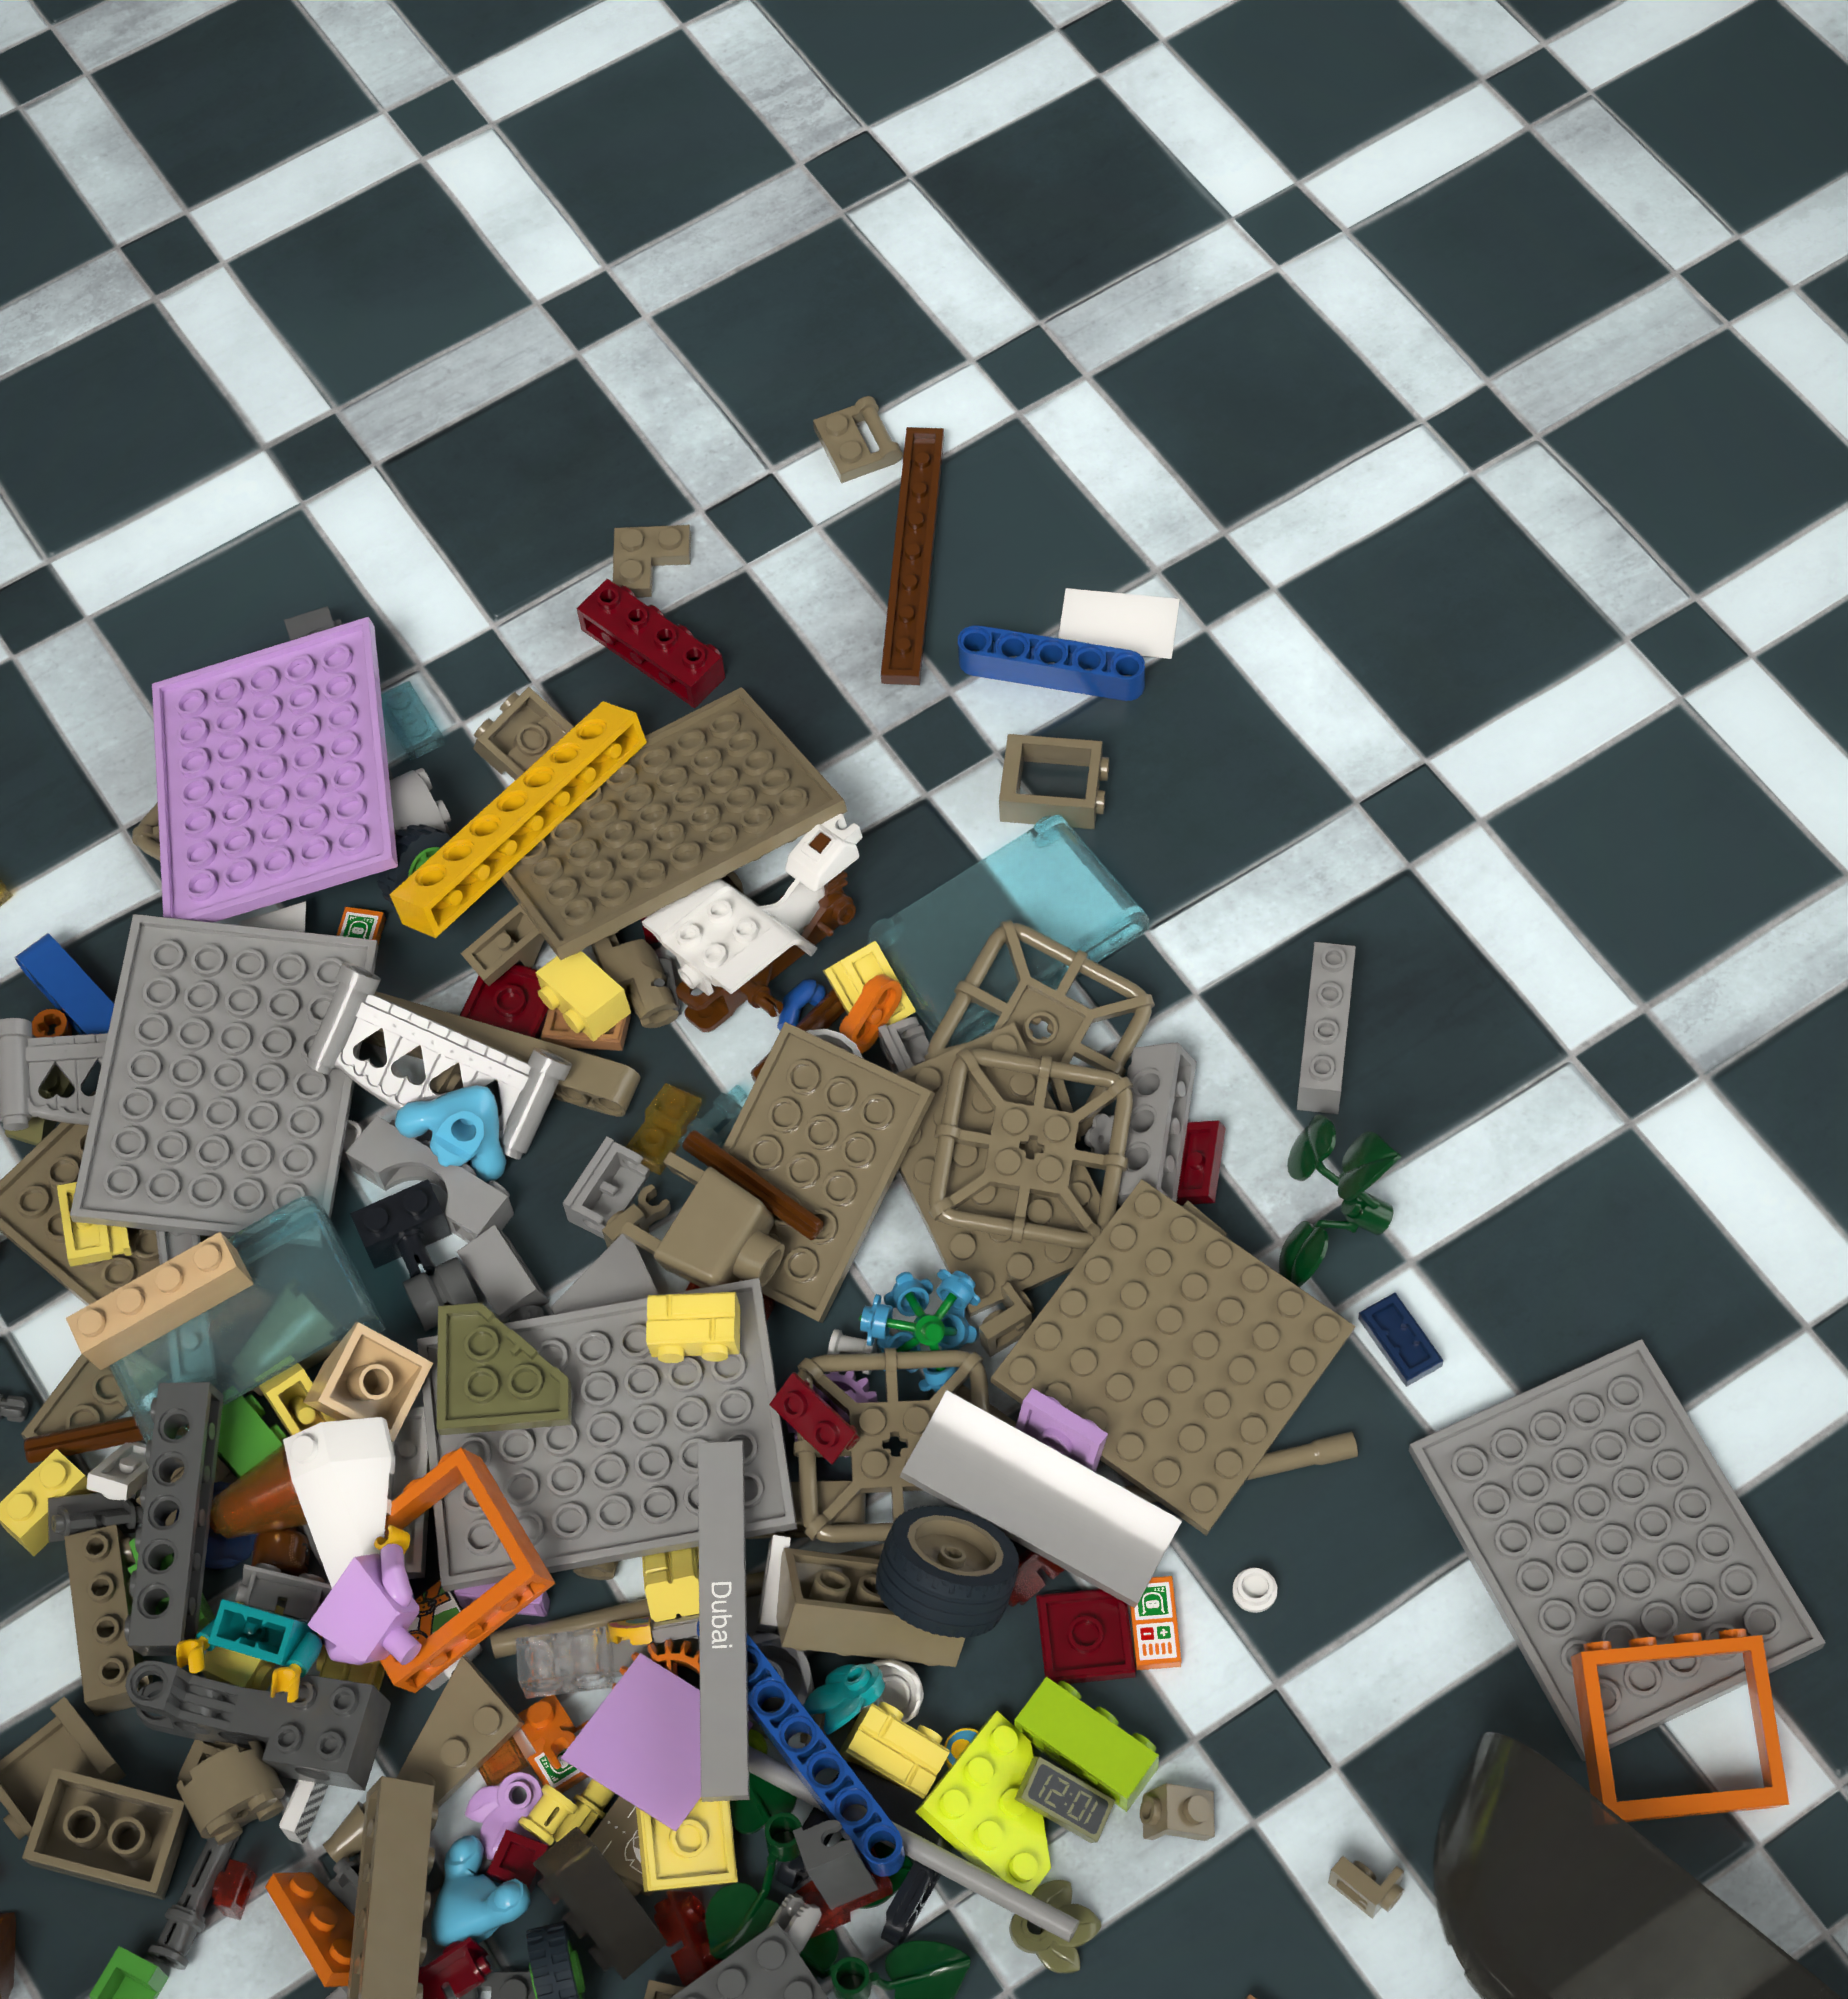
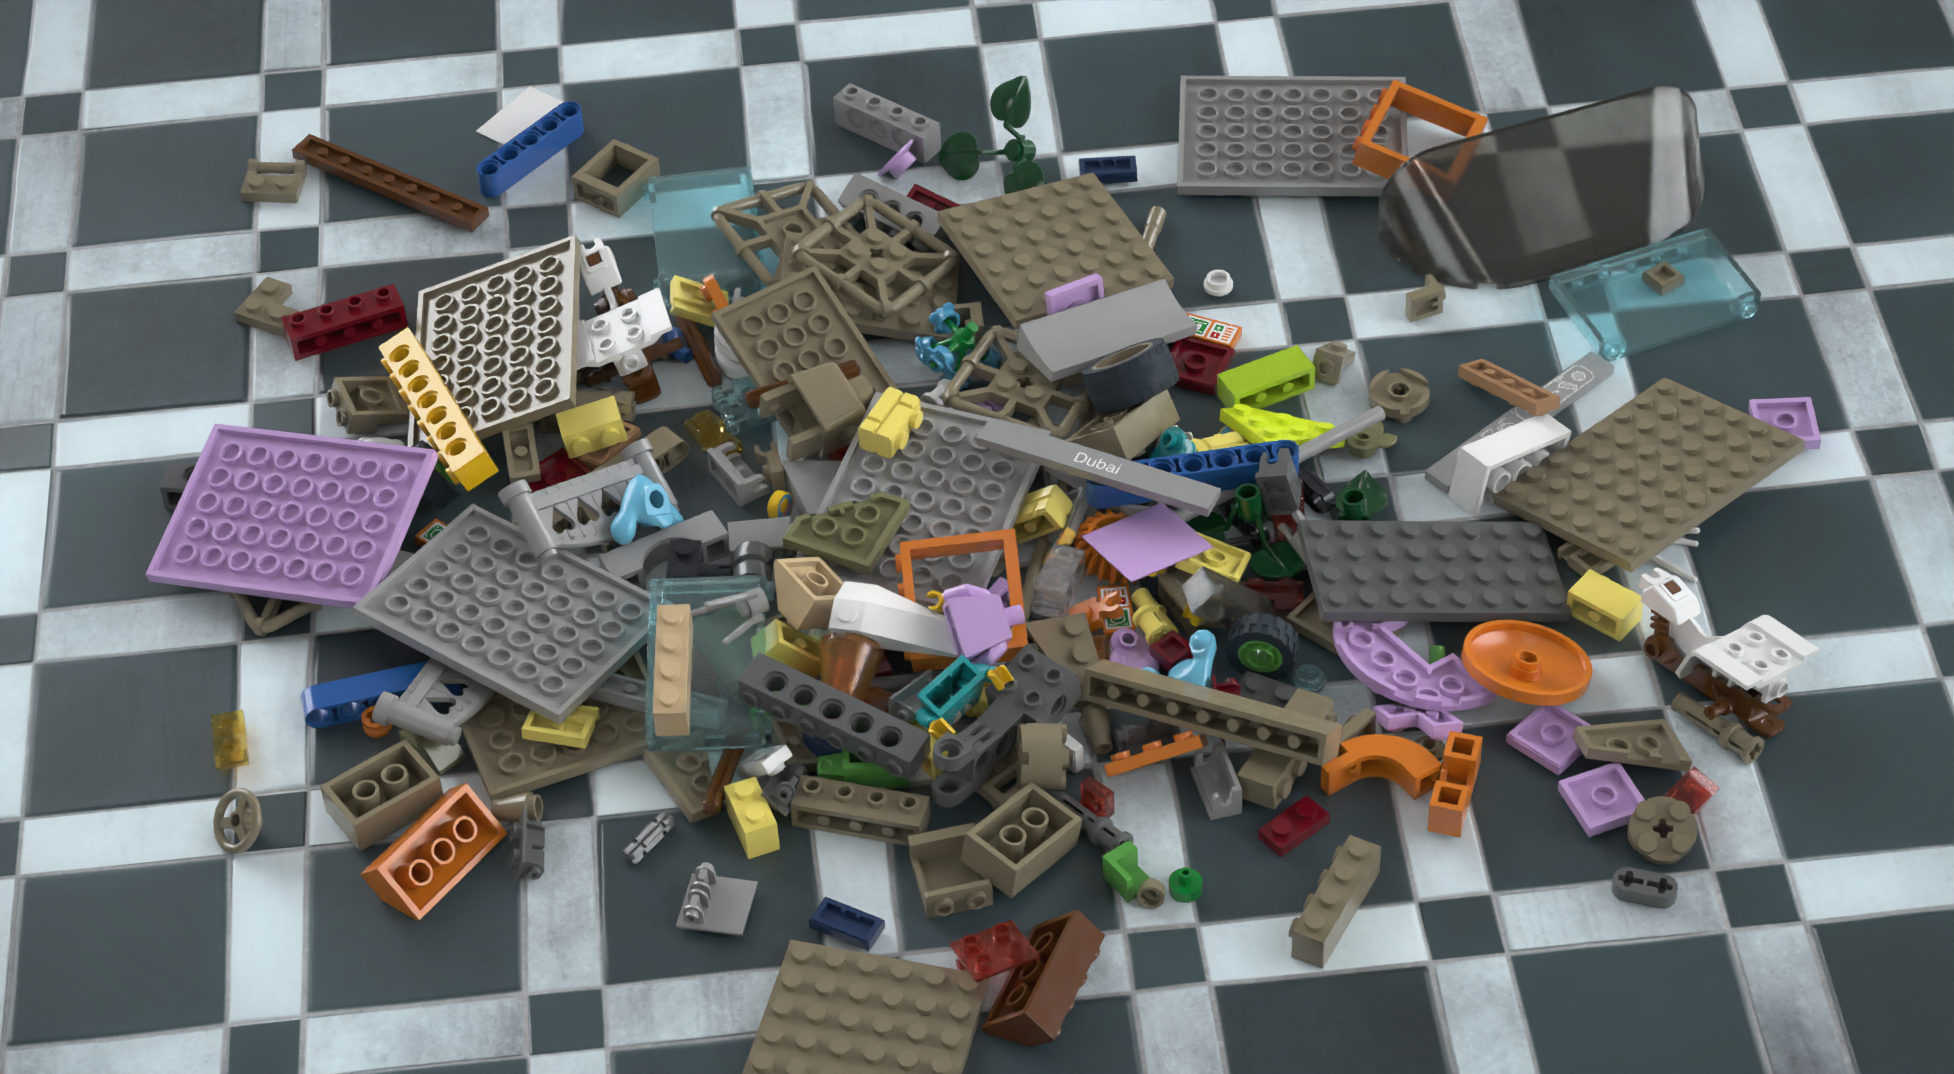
camera: 65 degrees left, 15 degrees down
dark red hinge [769,1372,860,1465] -> none
tile [1015,1756,1115,1843] -> none
none -> light grey plant [691,587,769,646]
none -> yellow tile [767,490,794,518]
none -> lavender piece [877,138,917,179]
none -> dark tan plate [1369,368,1430,423]

